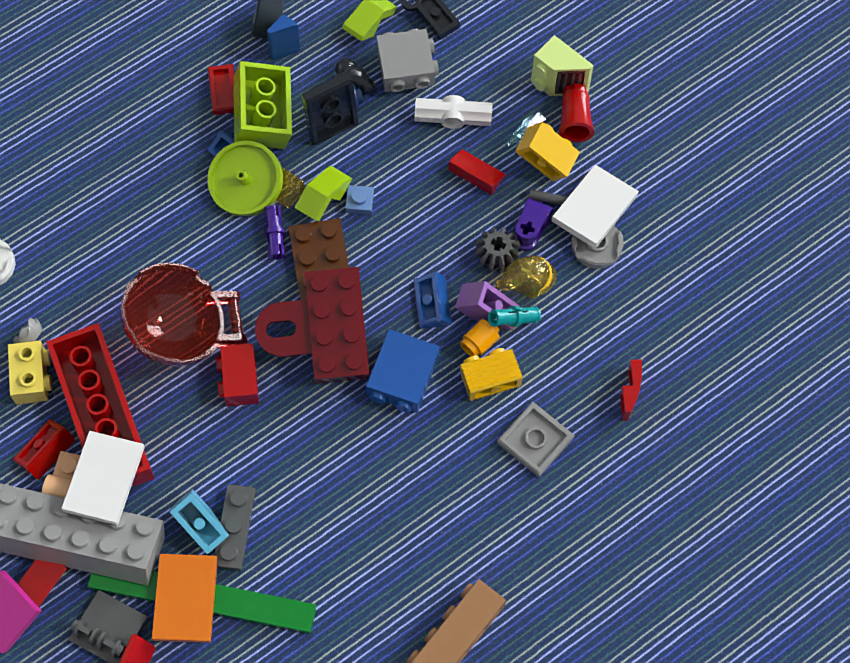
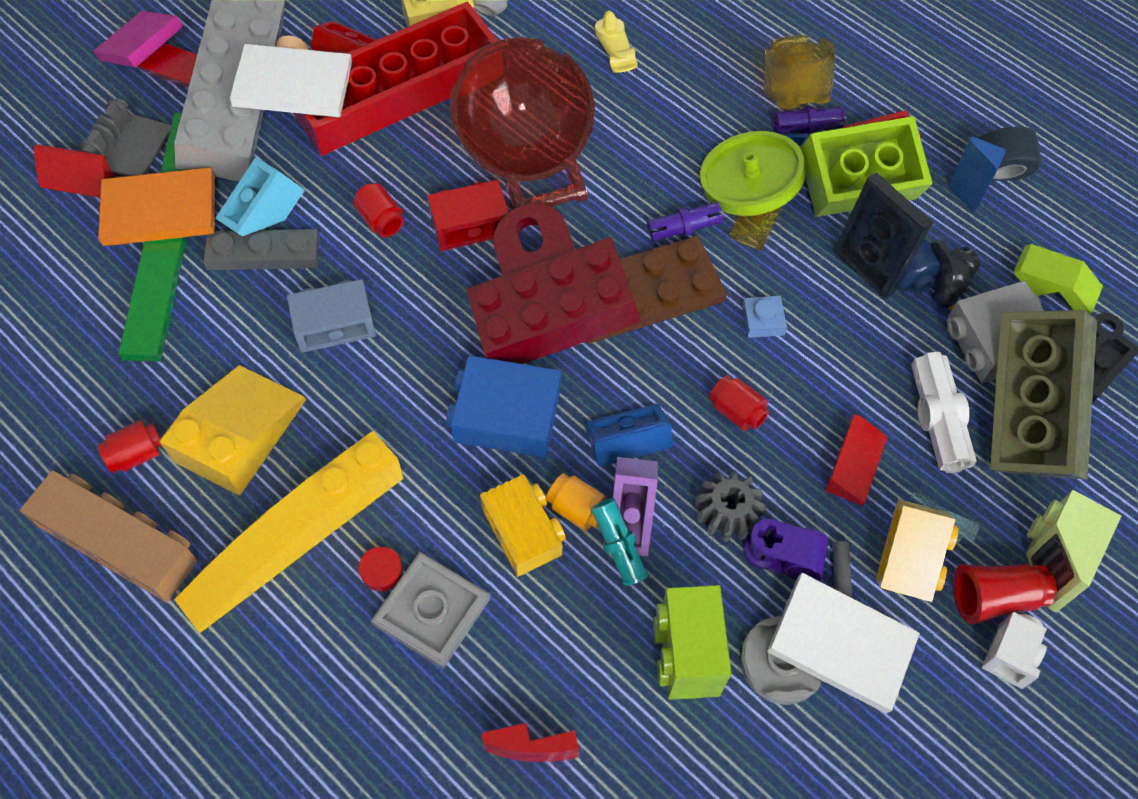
camera: 80 degrees right, 5 degrees down
lime slope [295,166,353,221] -> none
clear yellow hair [495,256,557,298] -> none
none -> red brick [97,419,162,473]
none -> yellow slope [159,365,306,496]
none -> yellow slope [174,431,403,633]
none -> sand blue brick [287,279,376,353]
none -> red brick [353,183,404,237]
none -> red tile [359,547,403,592]
none -> light yellow piece [595,11,637,73]
none -> lime brick [653,585,731,700]
none -> red brick [709,375,769,431]
none -> clear yellow brick [764,35,835,110]
none -> dark purple pin [772,106,846,134]
none -> white brick [982,612,1047,689]
none -> olive slope [990,310,1097,479]

